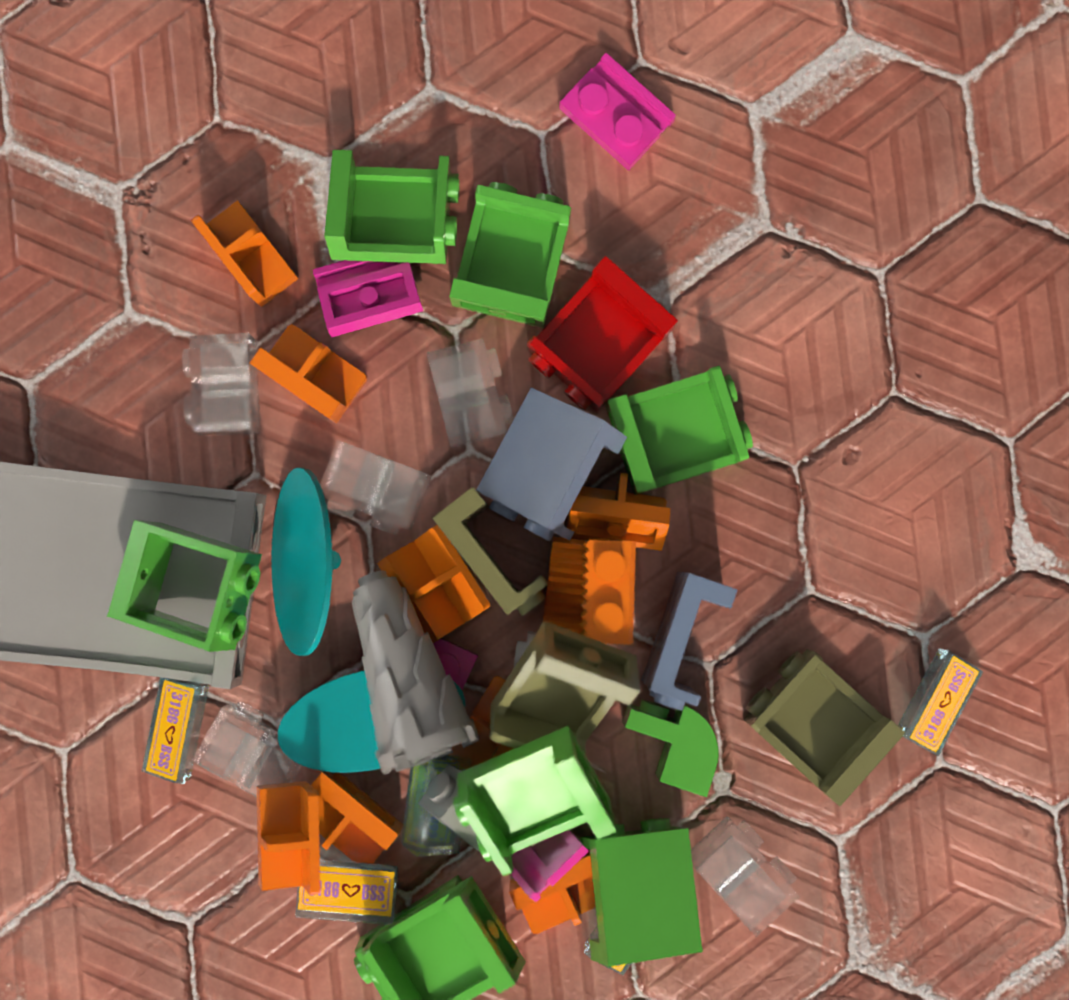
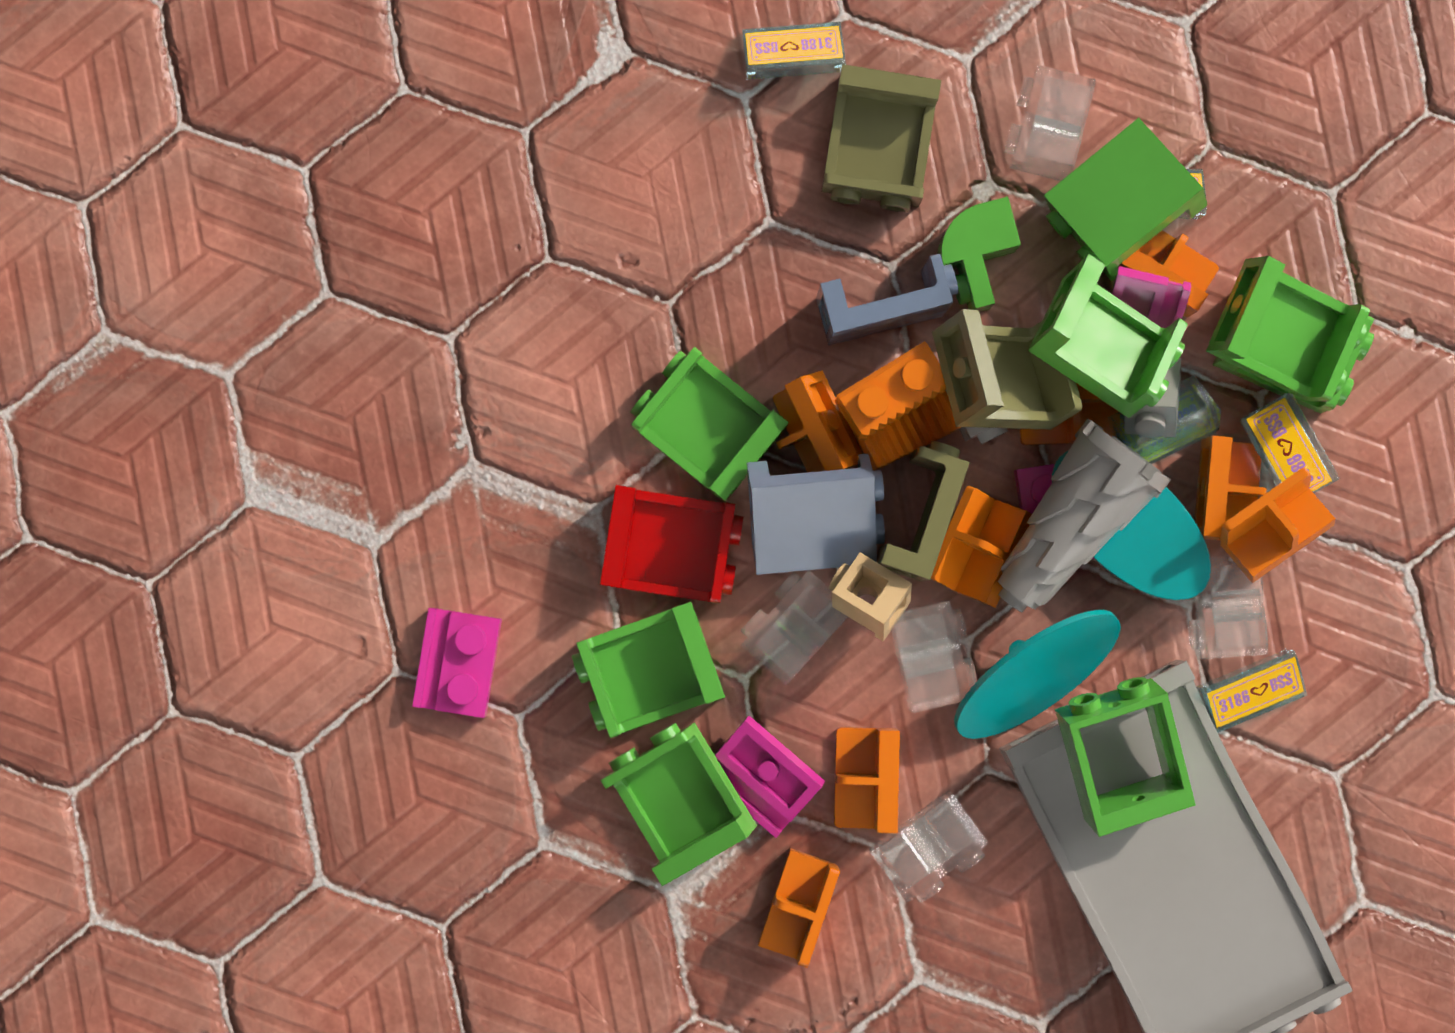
camera: 130 degrees left, 0 degrees up
none -> tan brick [829,552,912,641]

